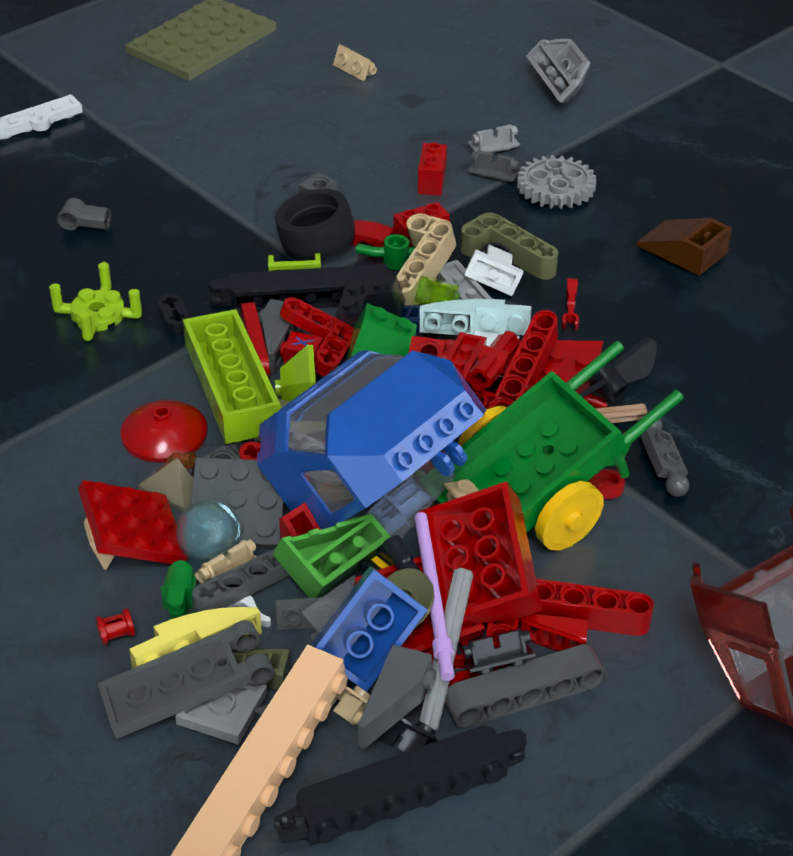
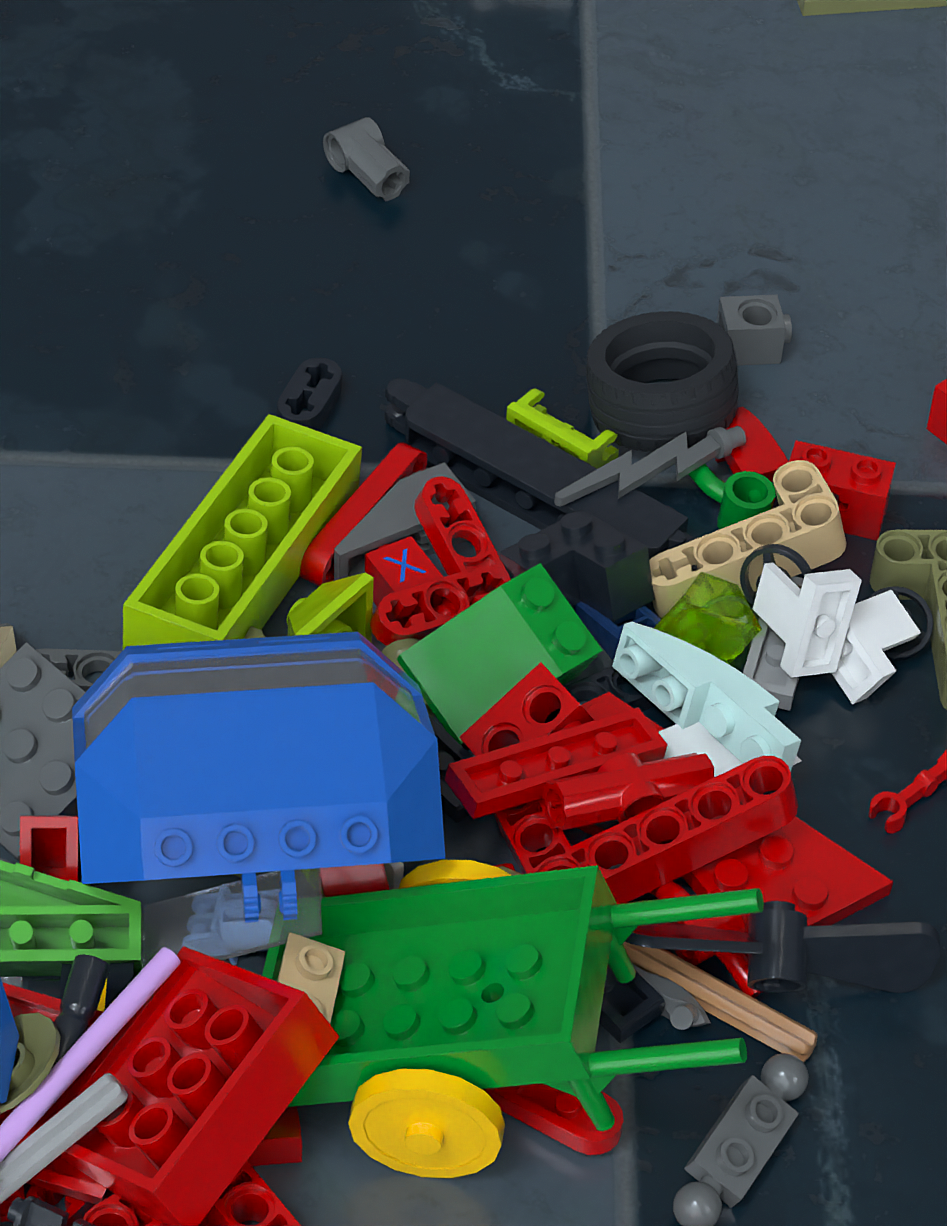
camera: 40 degrees right, 5 degrees up
lime plate [49,262,142,341] -> none
red dish [120,399,208,463] -> none
clear orange arm [166,452,197,468] -> none
none -> dark grey piece [554,426,746,506]
none -> white piece [740,544,862,678]

